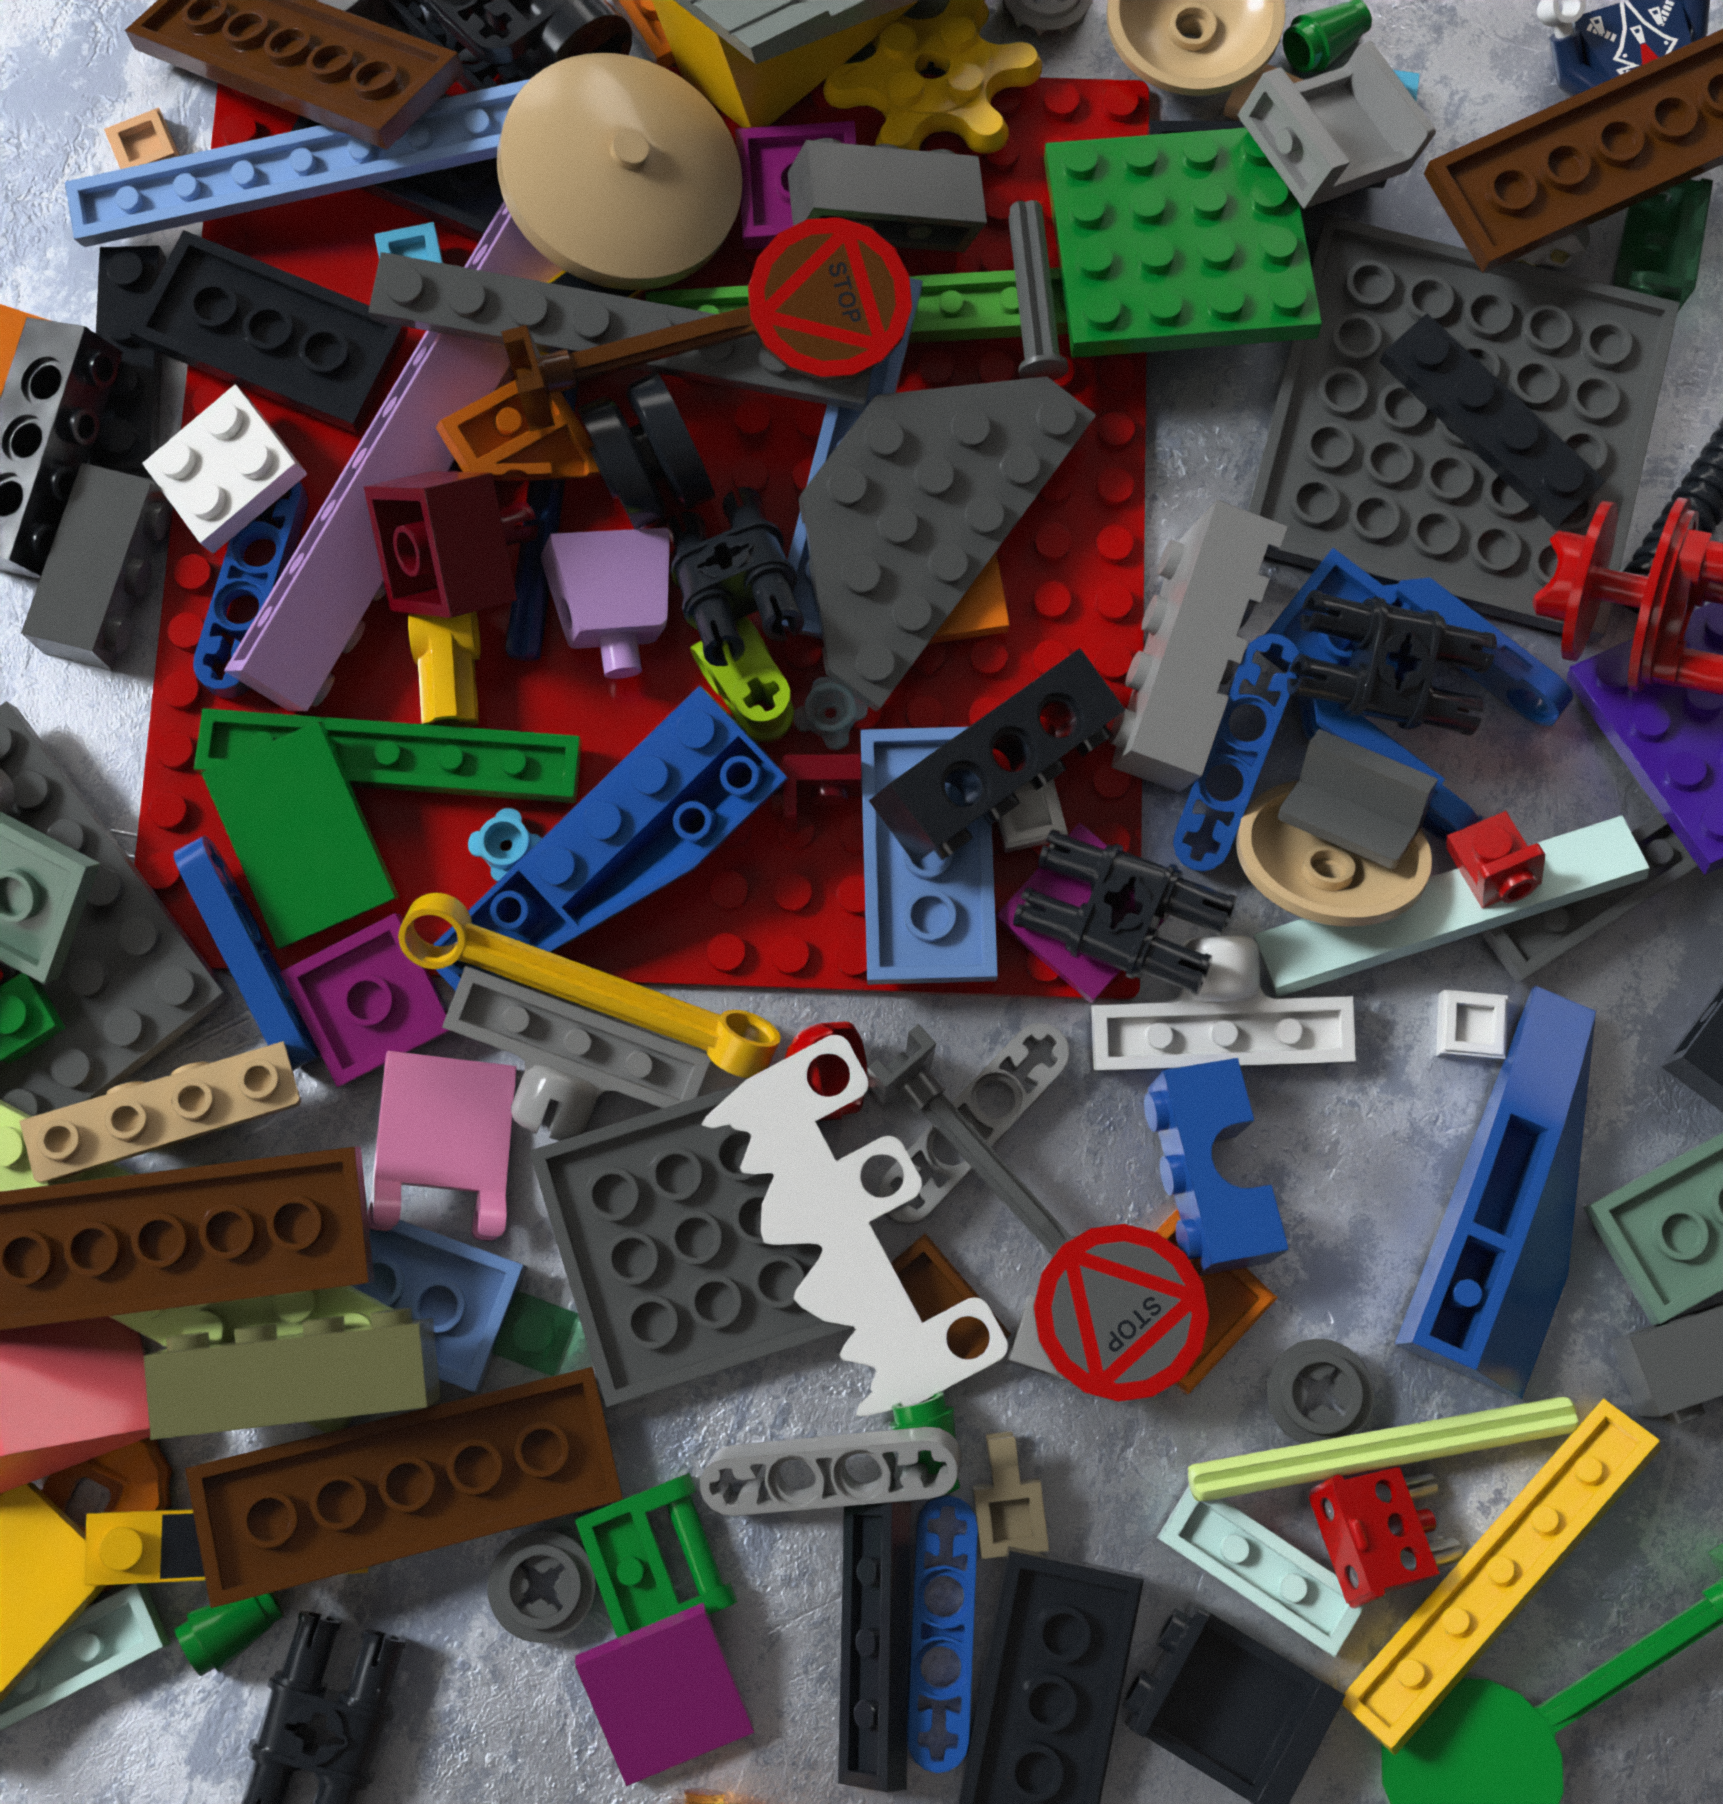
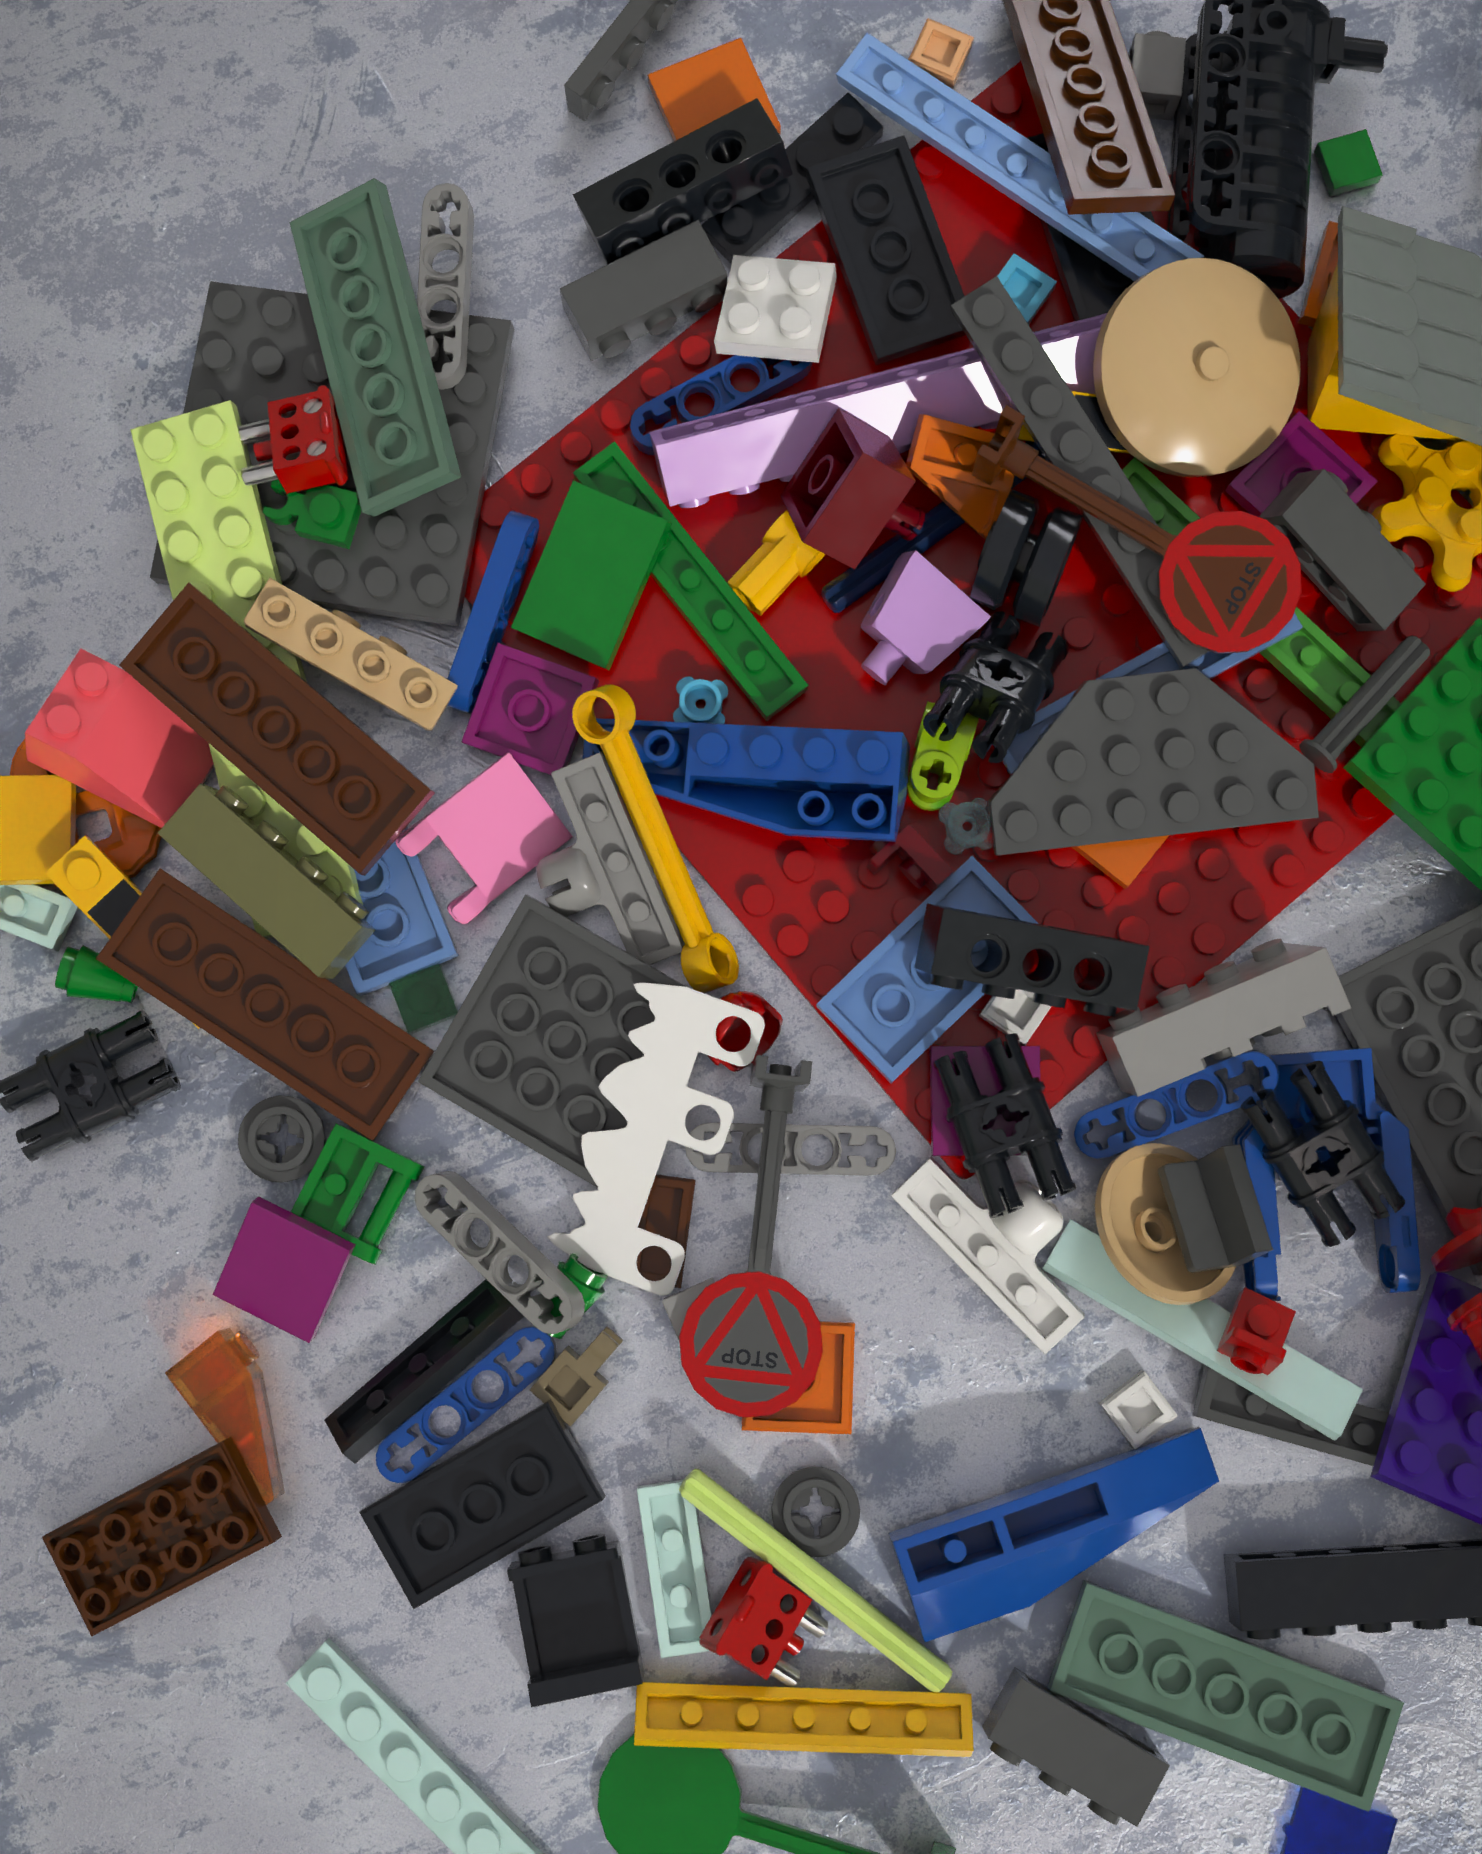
camera: 45 degrees right, 5 degrees up
blue arch [1144,1058,1289,1276] -> none

